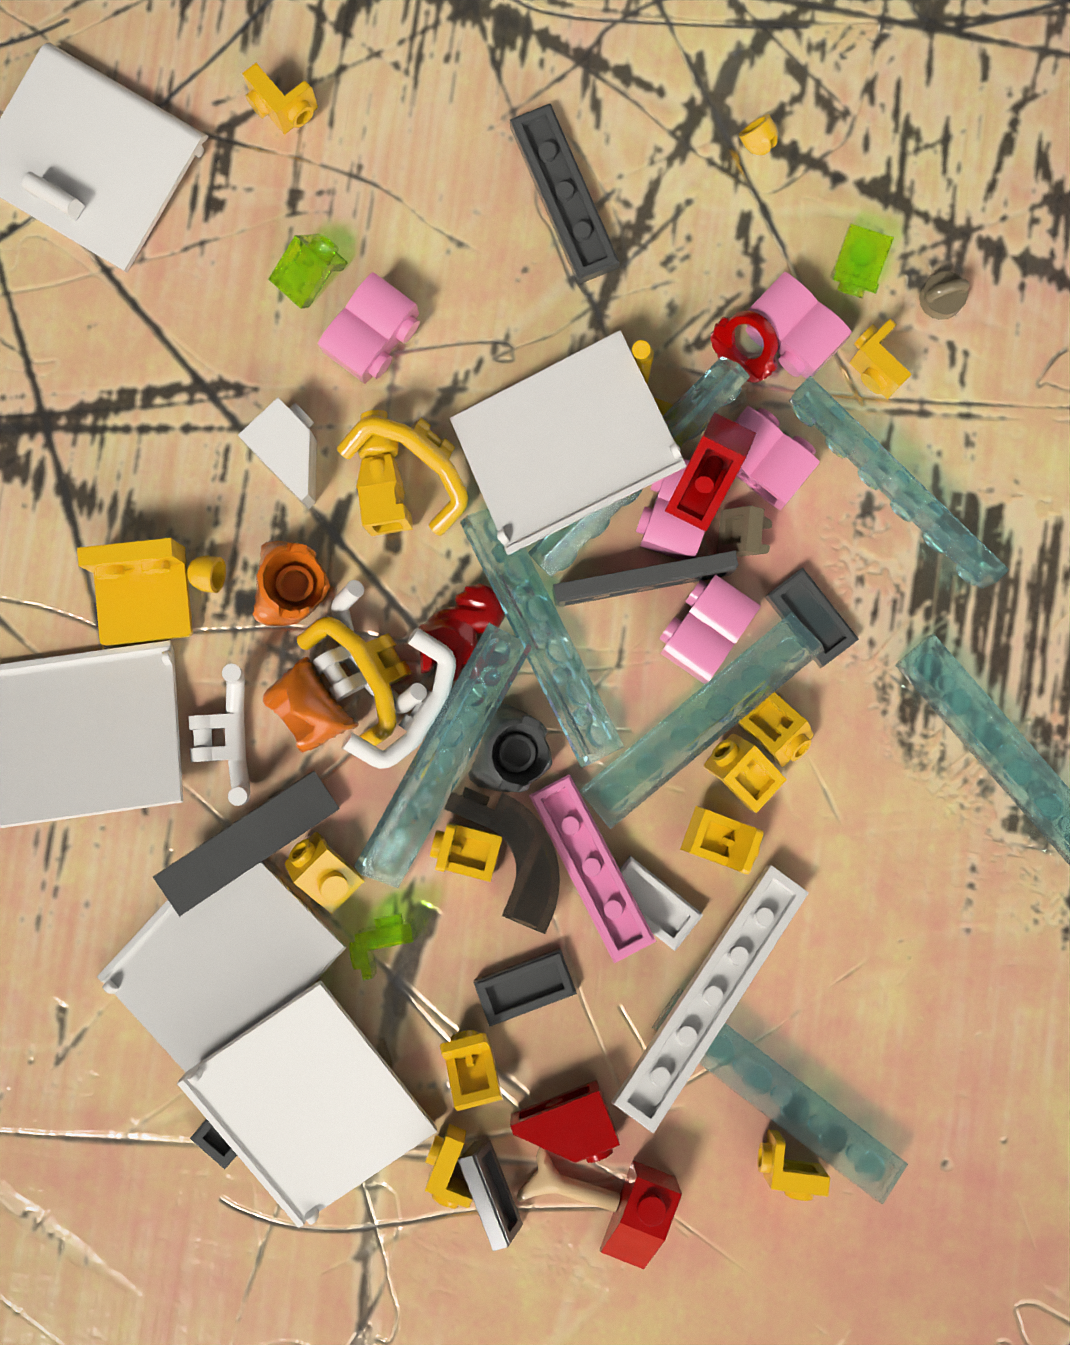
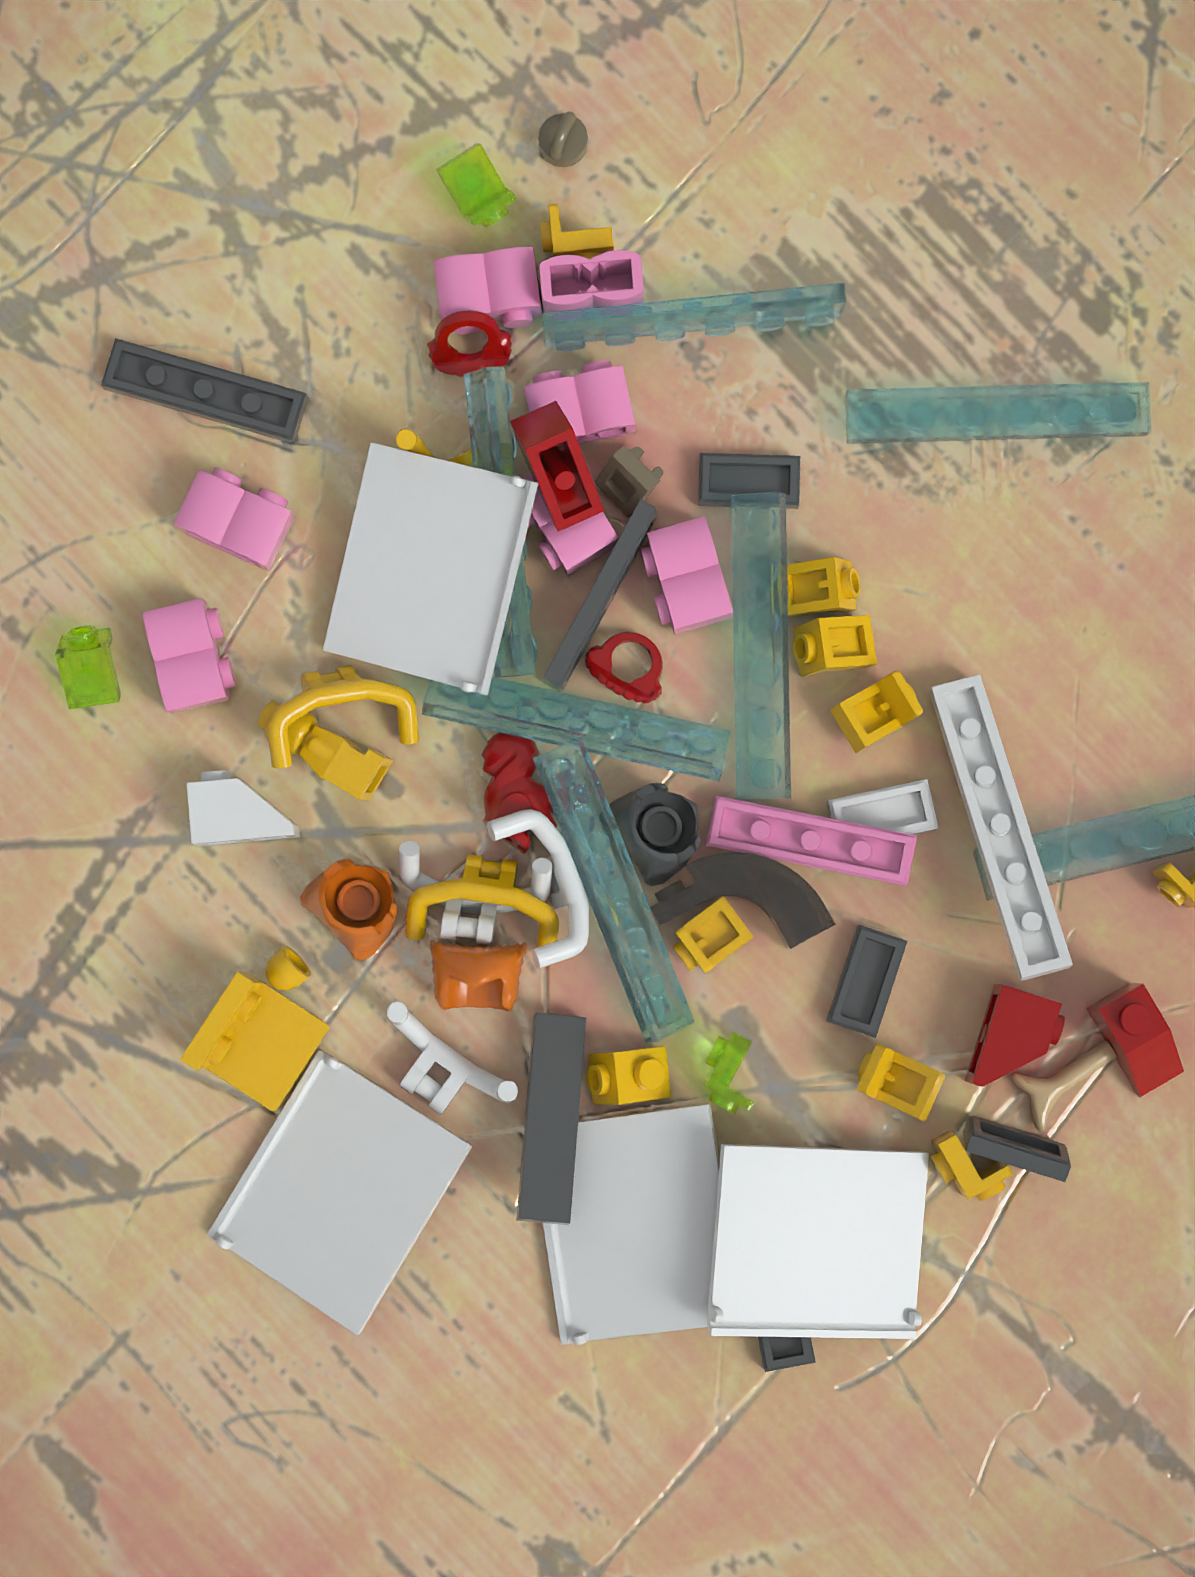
camera: 45 degrees left, 0 degrees up
yellow hinge [738,114,778,155] -> none
none -> bright pink brick [173,467,295,572]
none -> bright pink brick [539,250,644,321]
none -> red piece [585,632,663,704]

